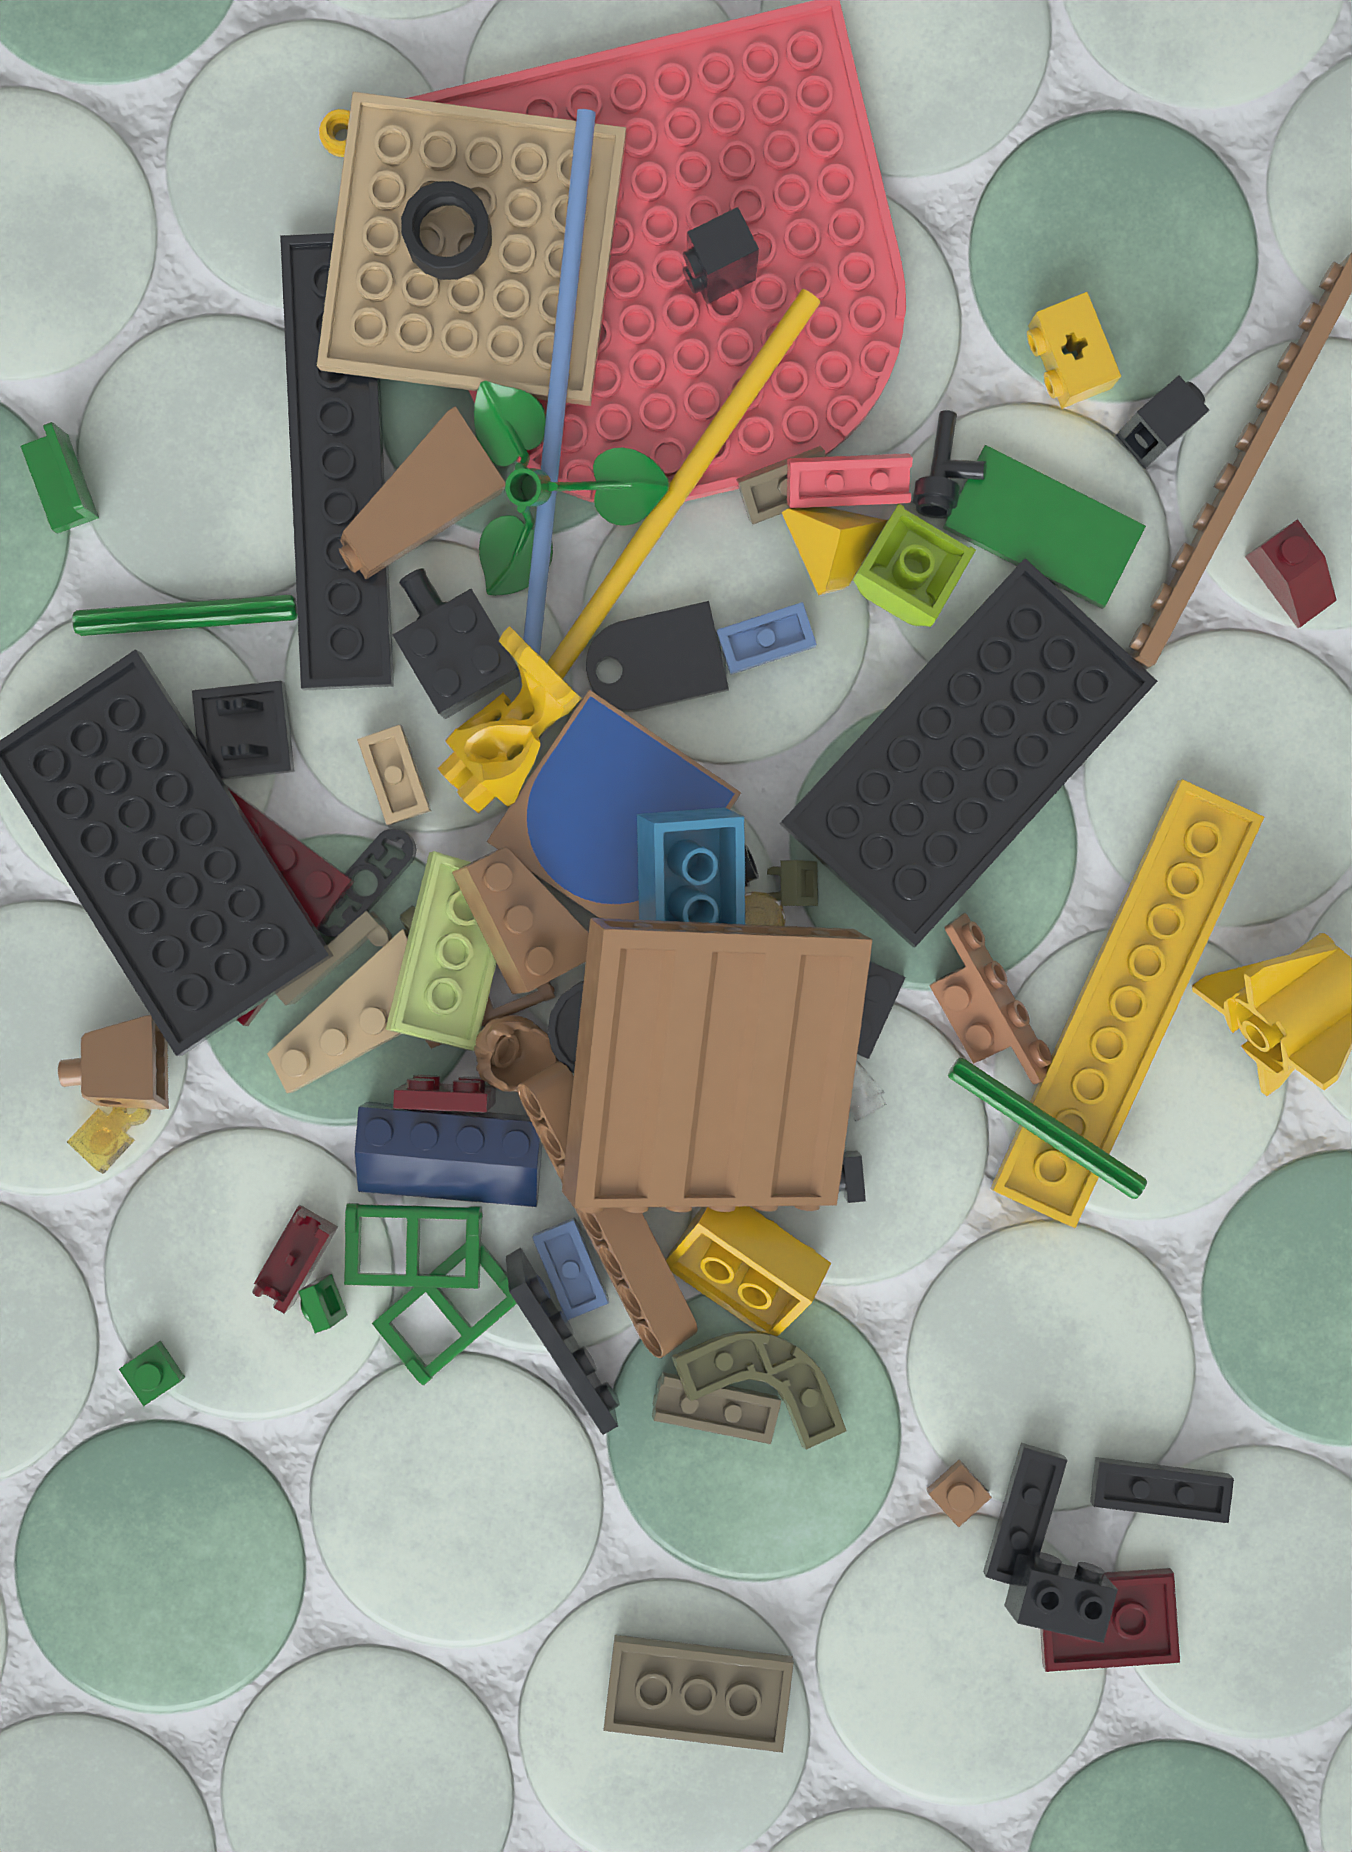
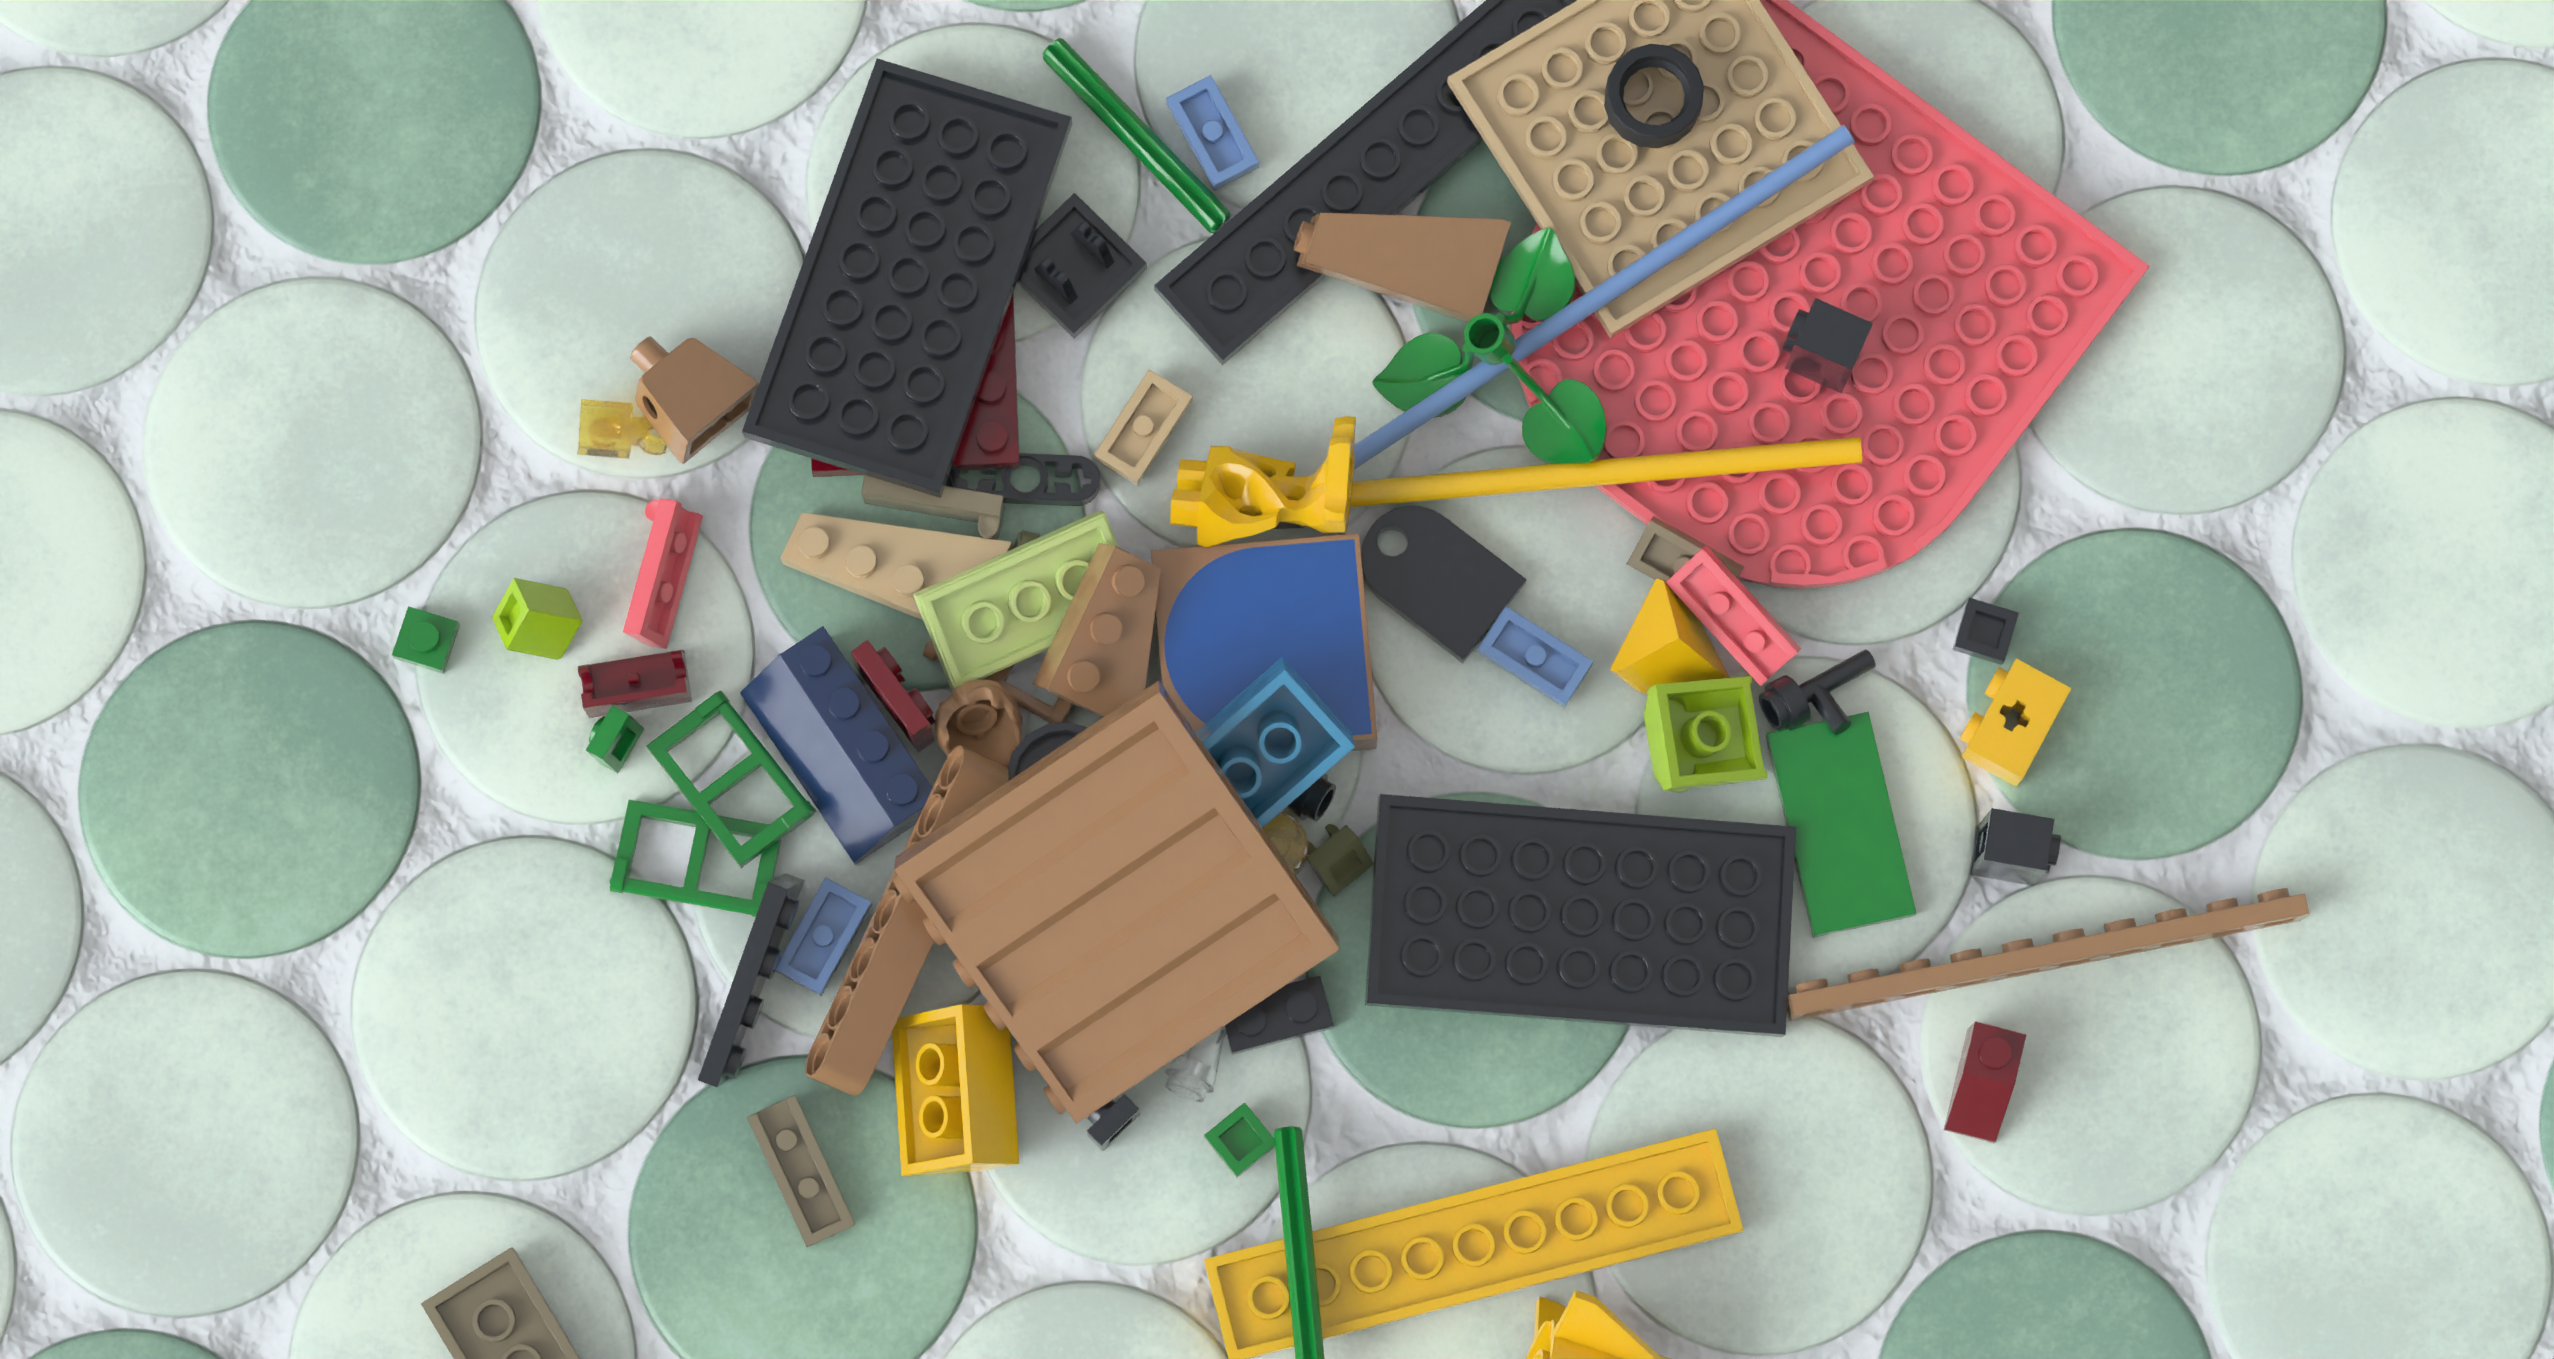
camera: 45 degrees right, 10 degrees down
black brick [392,568,520,719] -> none
olive plate [671,1331,847,1450] -> none
nougat bracket [929,913,1052,1085] -> none
none -> lime panel [491,578,583,660]
none -> coral hinge [623,498,703,649]
none -> medium blue plate [1166,75,1259,191]
none -> green plate [1204,1102,1275,1178]
none -> black plate [1952,597,2019,665]

